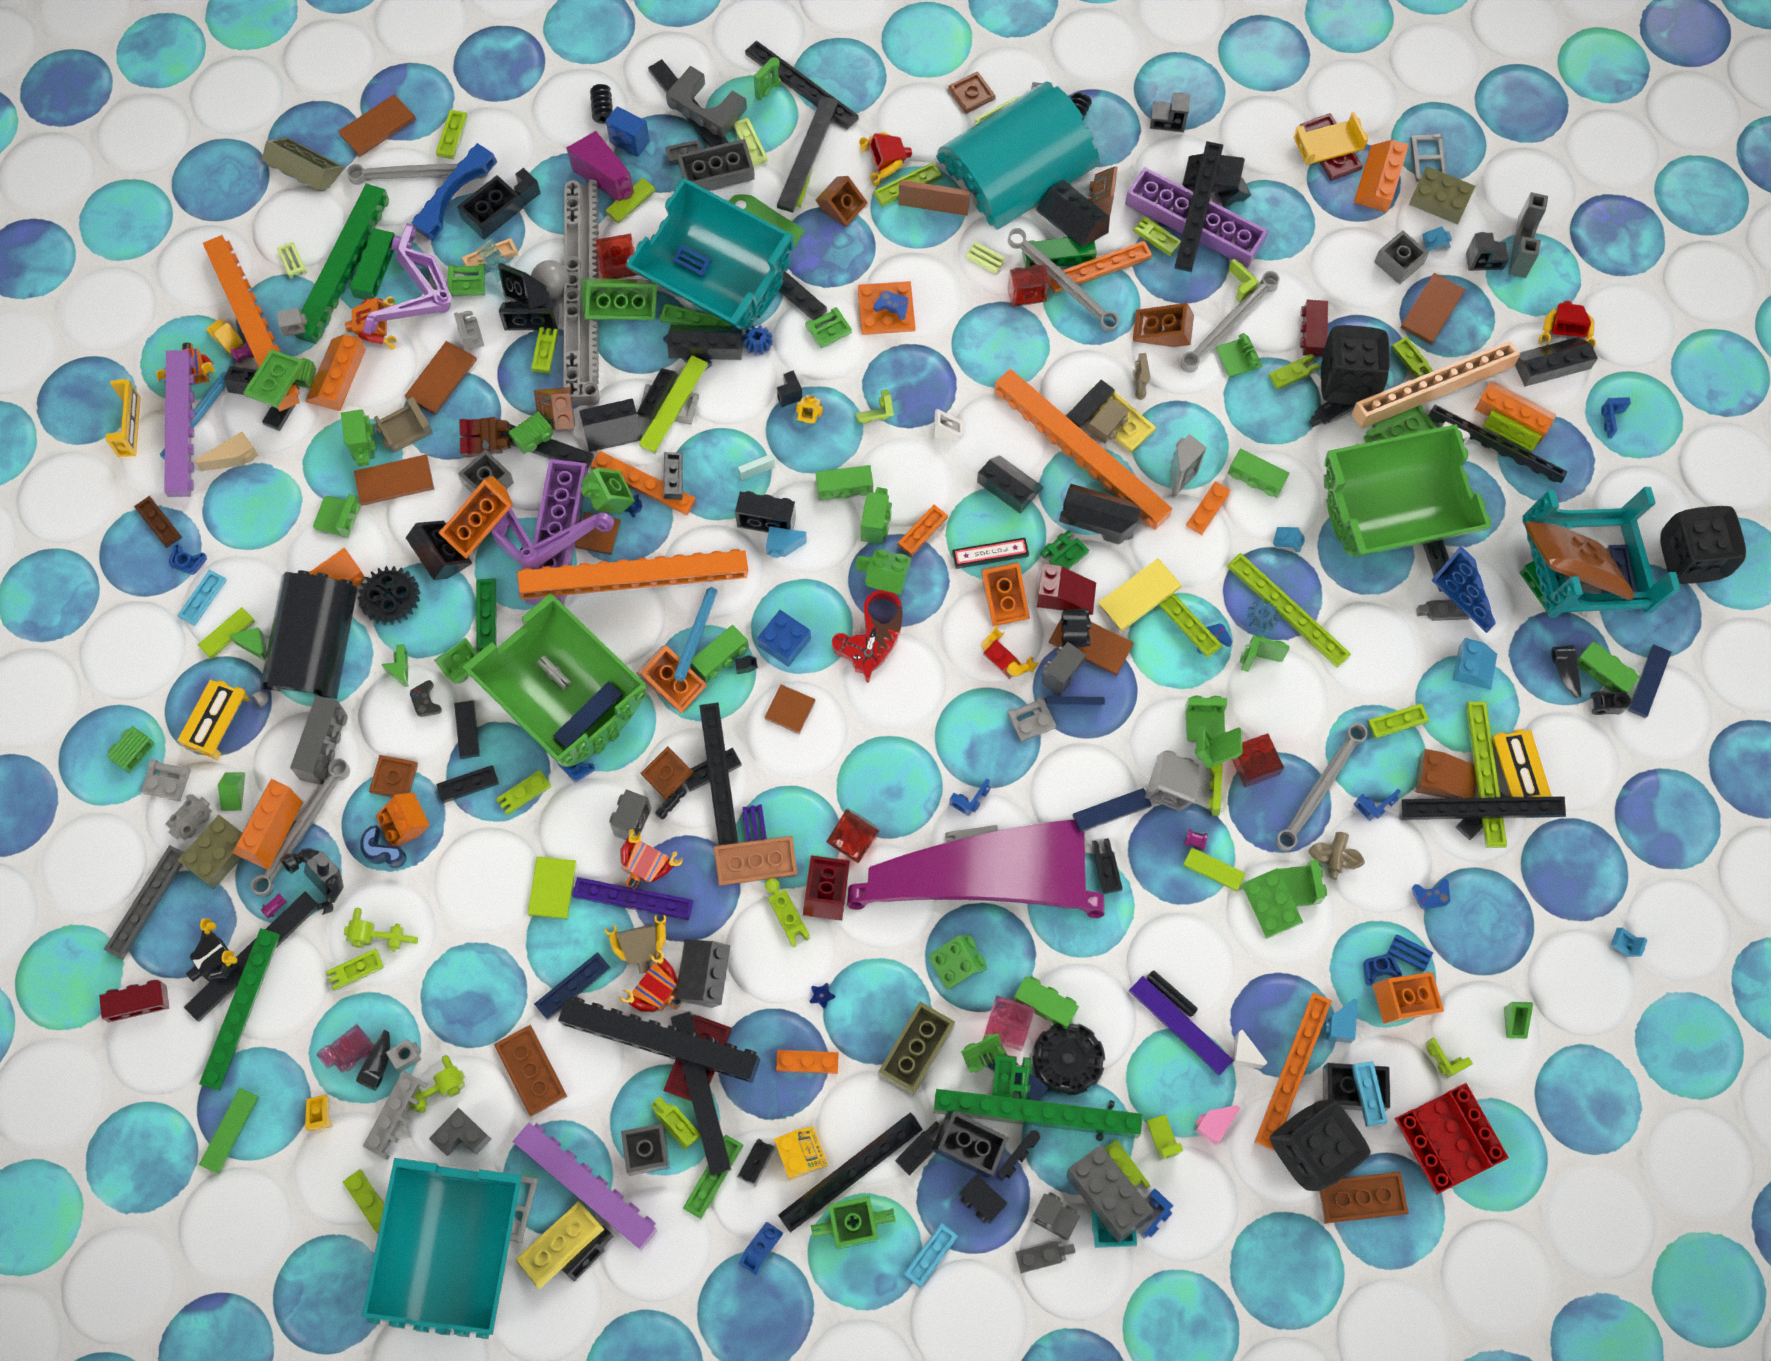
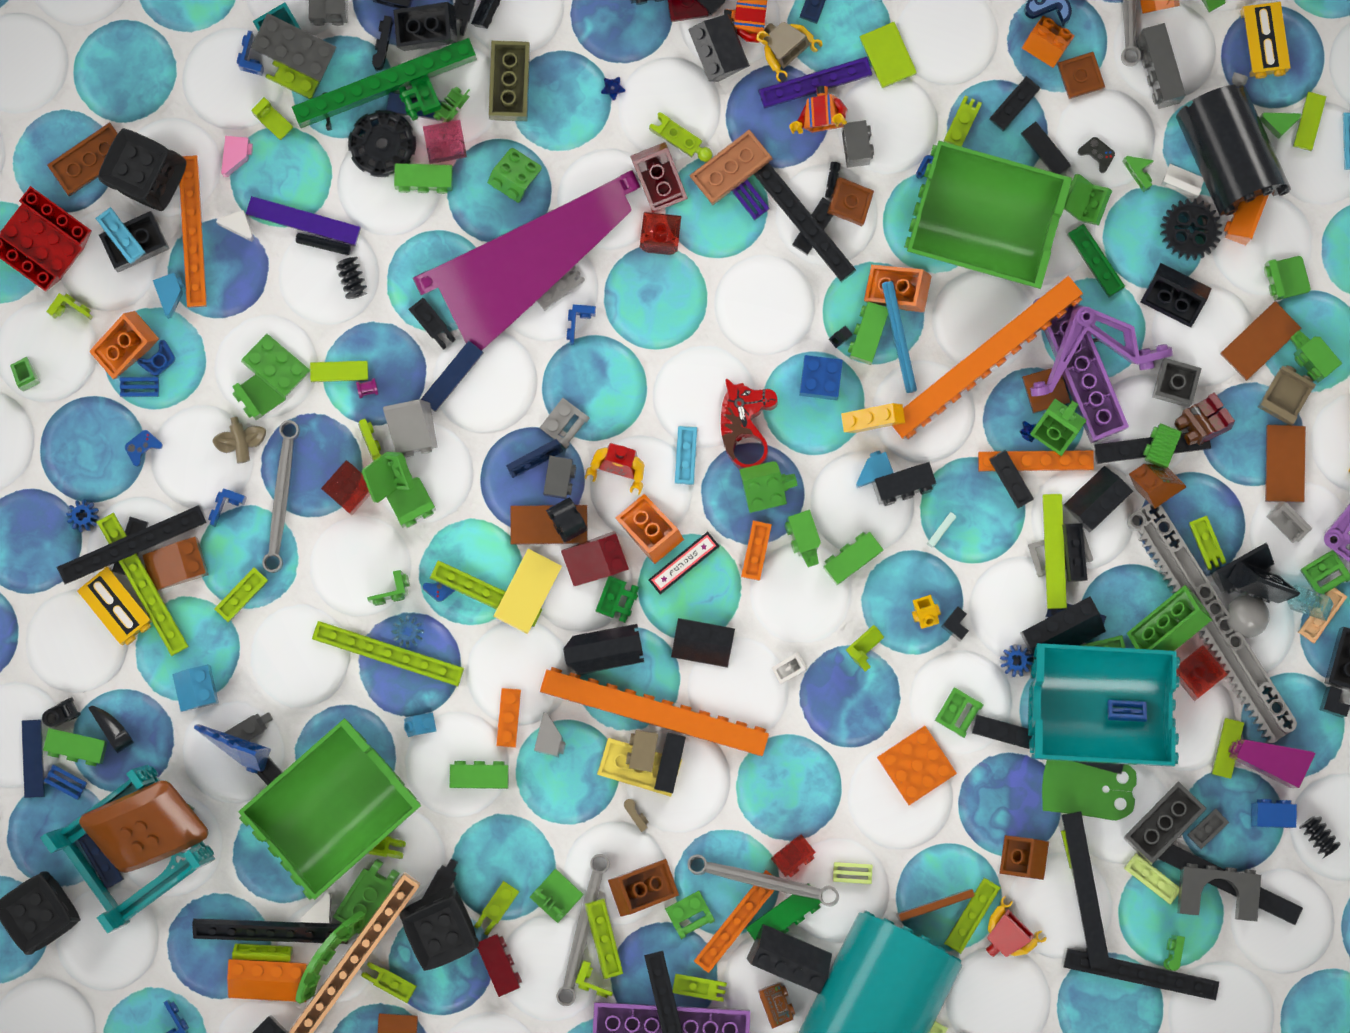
camera: 150 degrees right, 15 degrees up
orange slope [439,476,513,559] -> none
light grey pin [537,656,572,691] -> none
dark blue tile [553,681,623,749] -> none
dark orange tile [764,685,816,734] -> none
orange plate [776,1050,839,1074] -> none
blue piece [874,291,908,320] -> none
none -> blue tile [44,764,87,800]
none -> blue gear [66,499,100,532]
none -> bright green tile [295,911,365,1004]
none -> black piece [336,257,368,299]
none -> lime tile [585,898,623,979]
none -> bright green plate [665,891,715,940]
none -> medium azure tile [675,426,697,485]
none -> yellow brick [841,403,905,433]
none -> white panel [1161,164,1204,199]

